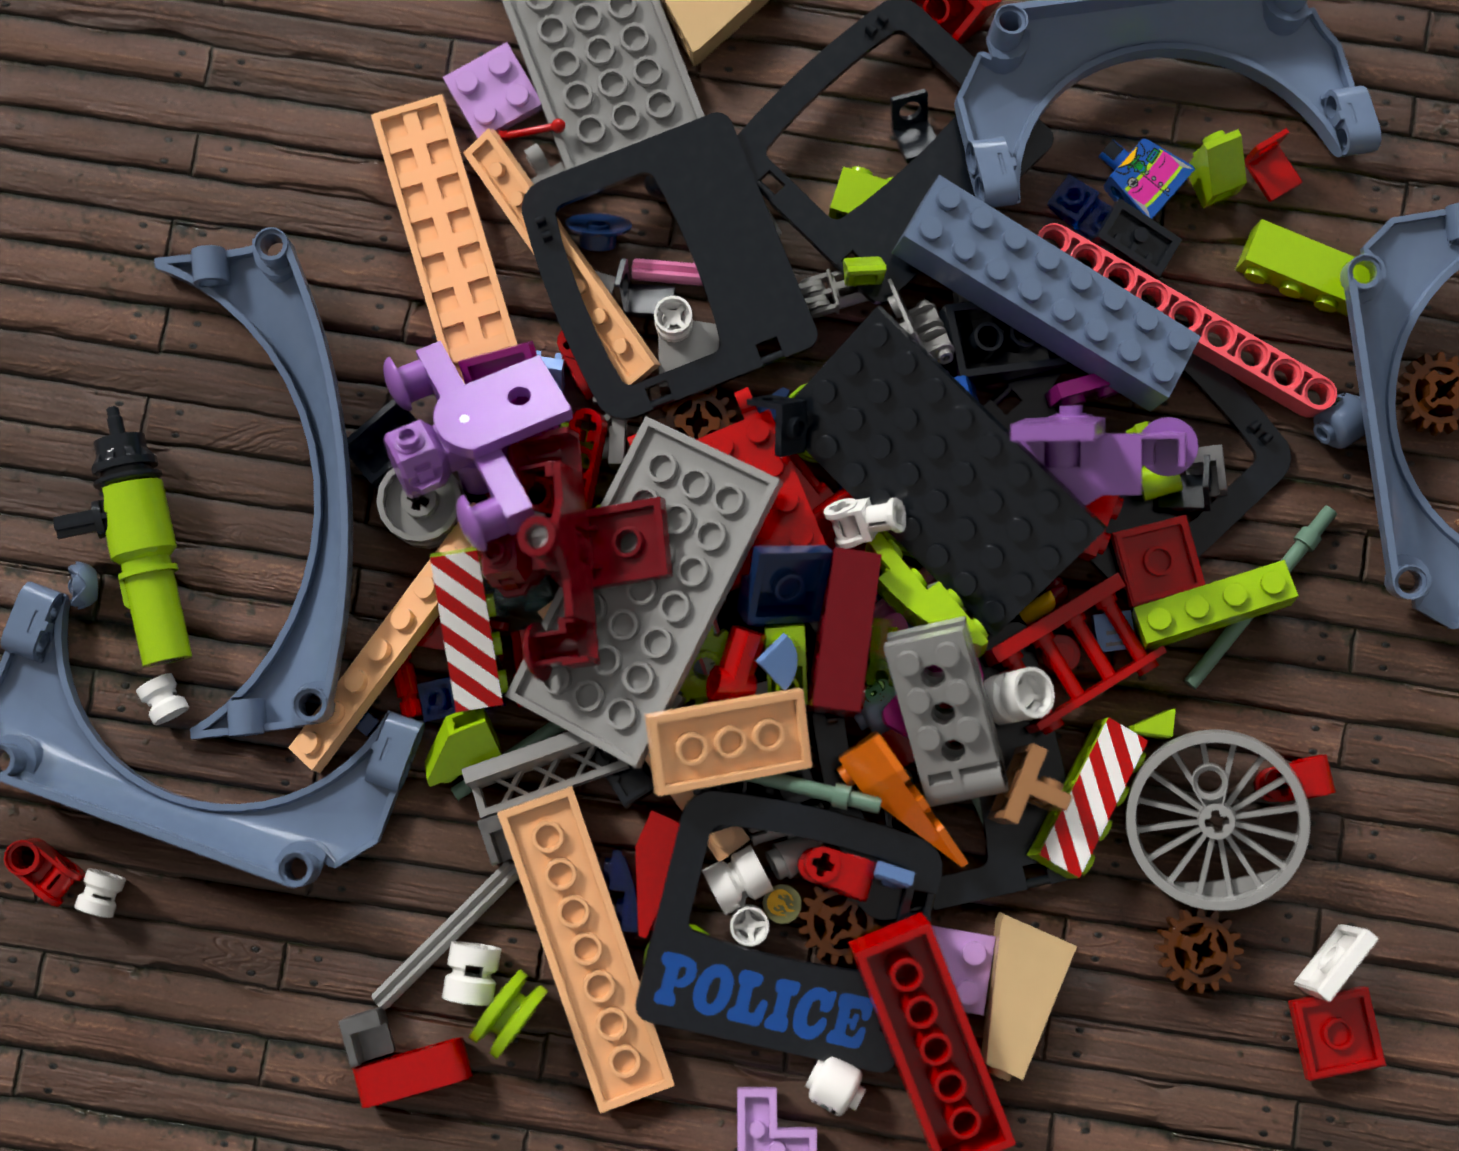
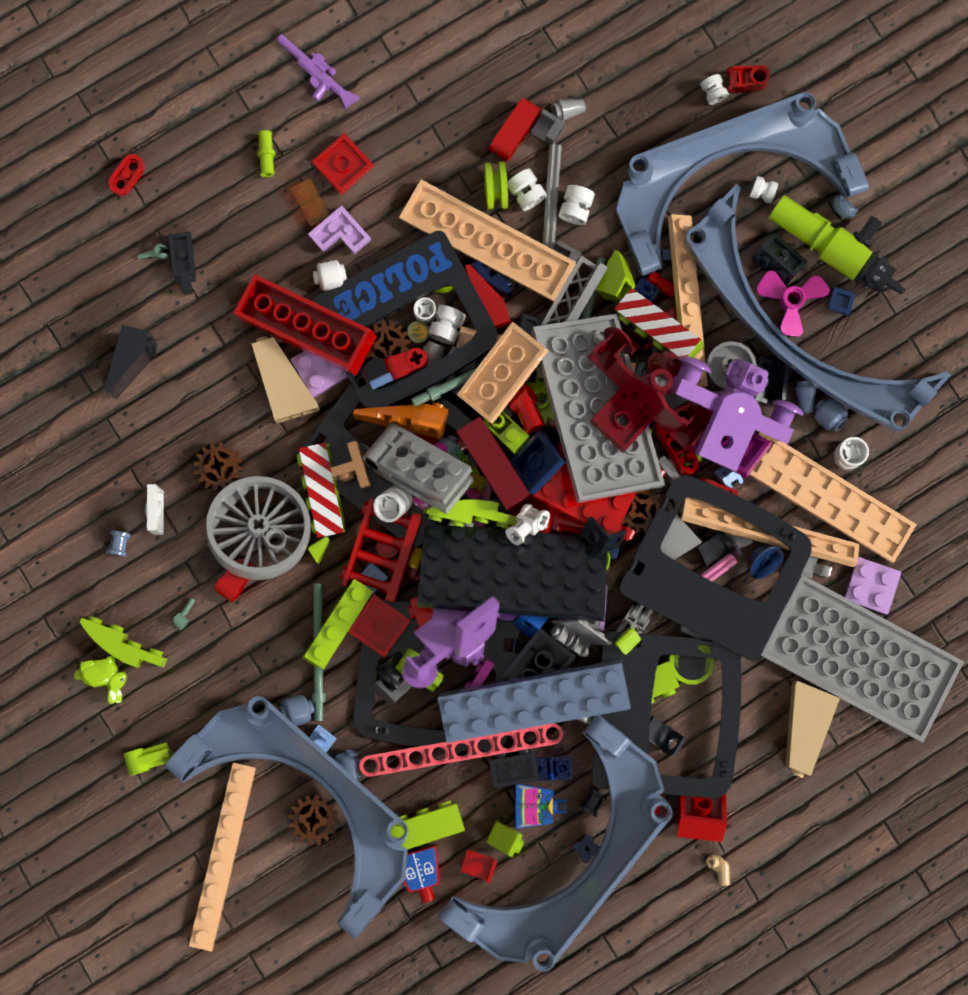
camera: 135 degrees right, 0 degrees up
red hinge [496,118,566,142] -> none
white wheel [654,296,693,343] -> none
medium blue tile [755,633,797,691] -> none
red plate [1288,986,1386,1081] -> none
none -> sand blue bush [106,530,131,557]
none -> sand green hand [173,598,195,630]
none -> sand blue head [279,695,314,726]
none -> light blue tile [309,725,337,753]
none -> blue torso [404,845,440,903]
none -> light grey cone [551,99,585,121]
none -> white wheel [559,185,595,225]
none -> dark blue plate [574,835,600,863]
none -> black bush [579,787,608,817]
none -> tile [669,645,714,685]
none -> black bracket [752,233,808,286]
none -> dark pink piece [756,271,830,337]
none -> sand blue cone [794,381,817,413]
none -> sand blue head [814,398,848,432]
none -> dark blue plate [827,287,856,316]
none -> white wheel [833,437,869,470]

